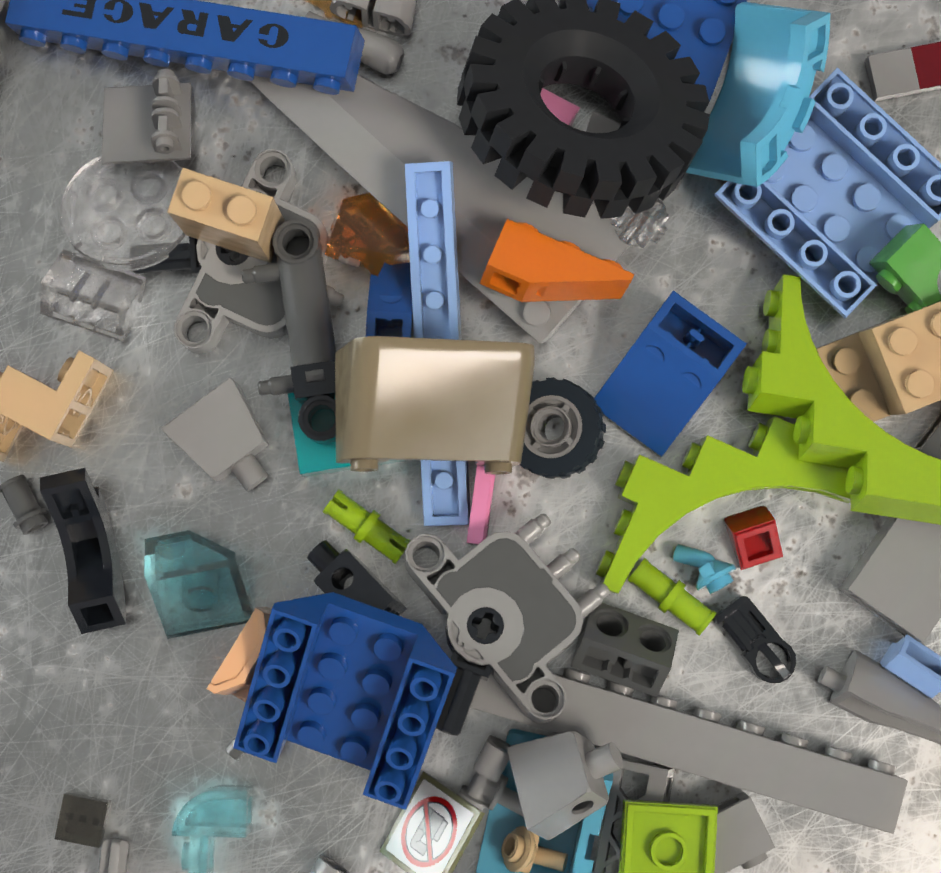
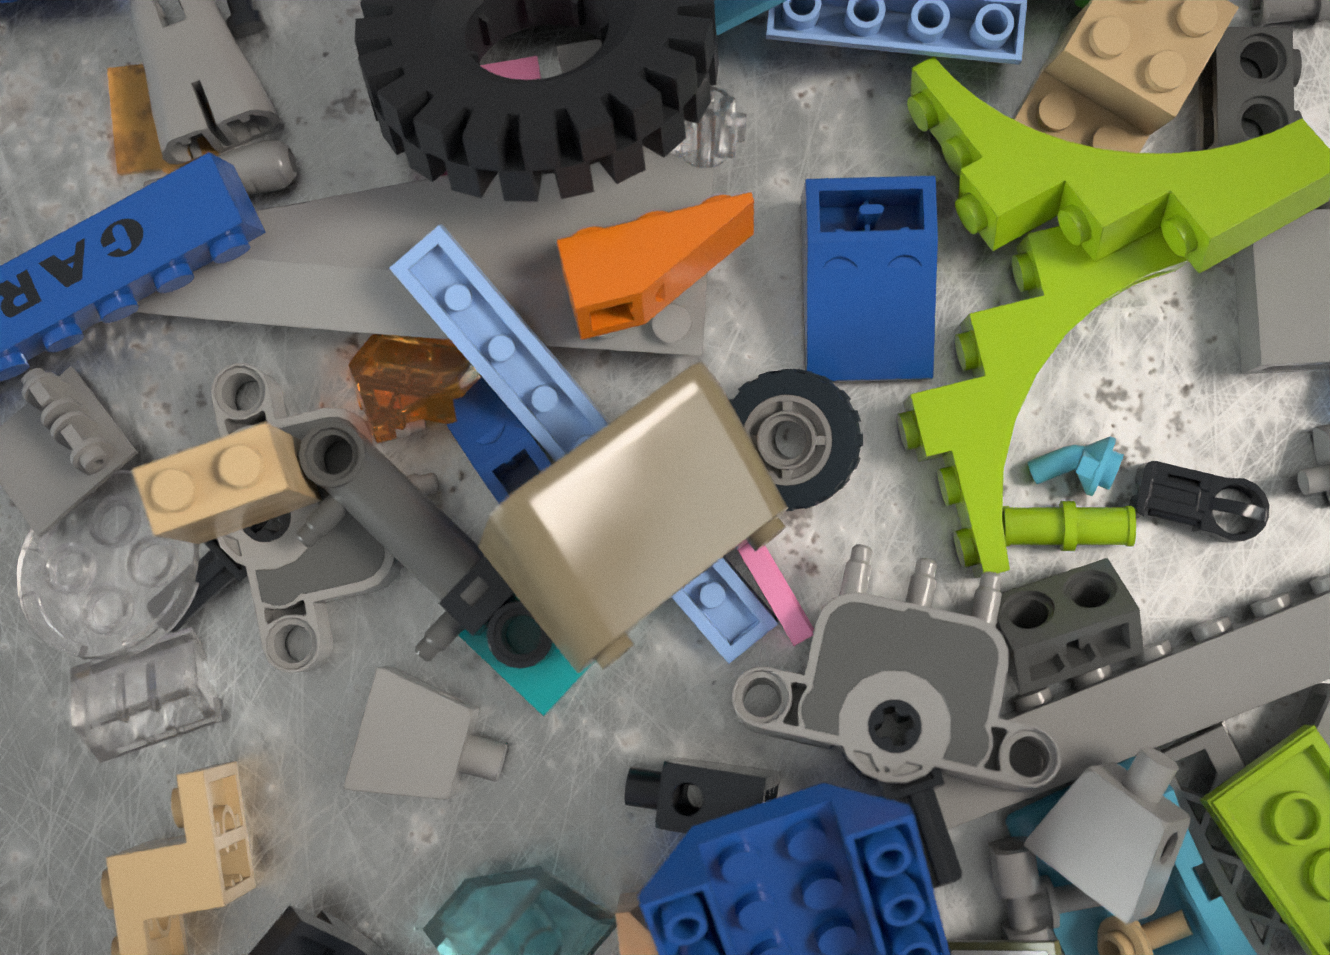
camera: 30 degrees left, 0 degrees up
lime pin [323,489,411,564] -> none
red slope [724,506,783,570] -> none

